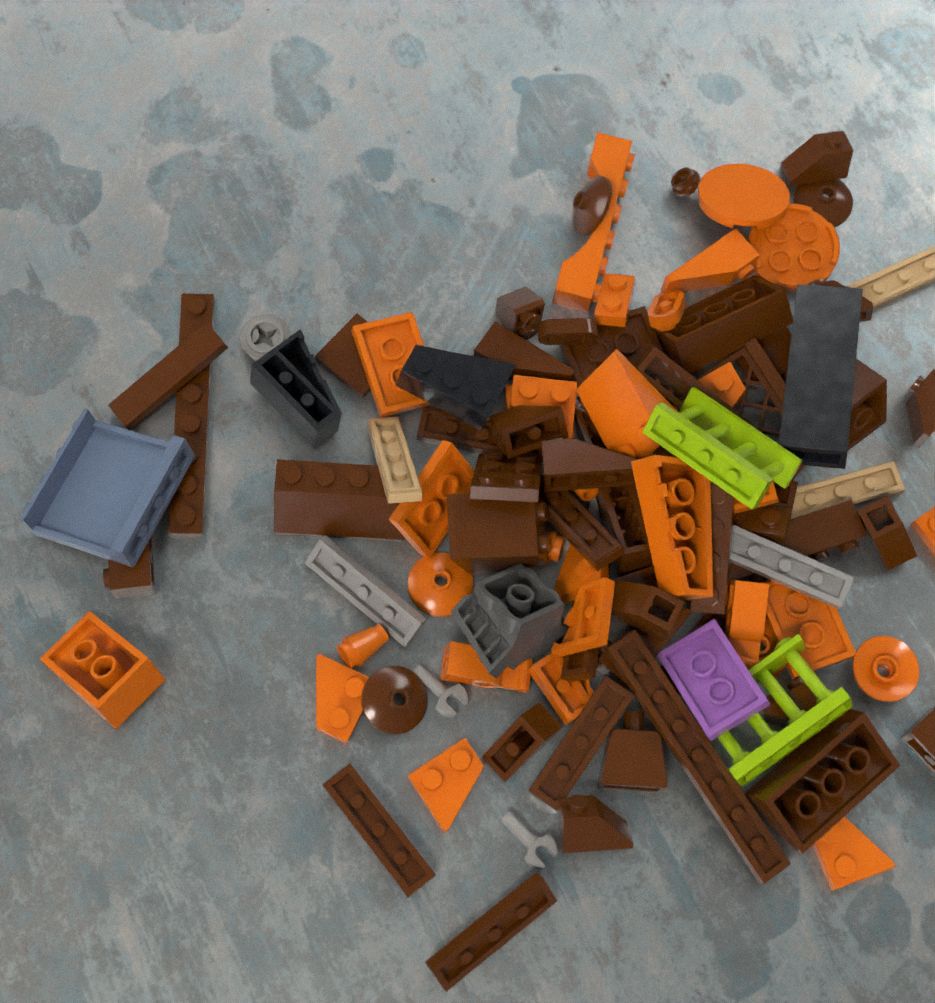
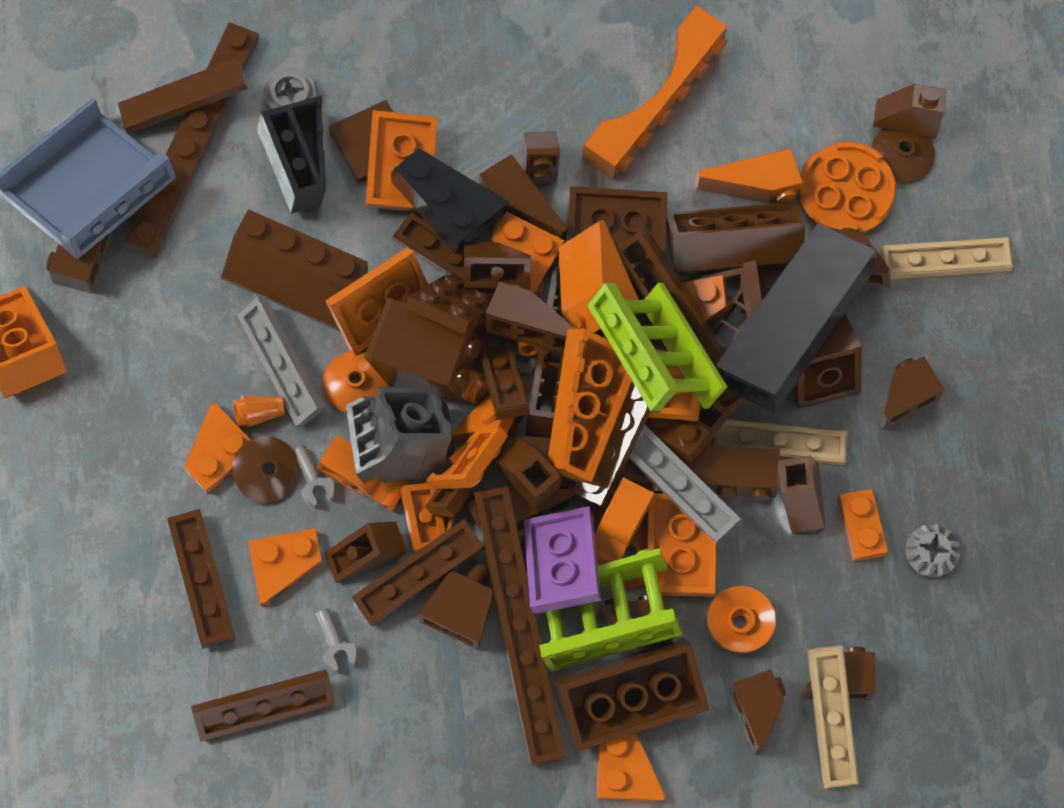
camera: 25 degrees right, 0 degrees up
tan tile [367,417,422,504] -> none
reddish brown beam [537,318,598,345] -> none
reddish brown slope [558,795,633,853] -> none
reddish brown dish [572,176,612,235] -> none
orange plate [594,273,635,327] -> none
orange plate [647,290,686,332] -> none
reddish brown plate [671,167,701,197] -> none
orange tile [698,164,790,230] -> none

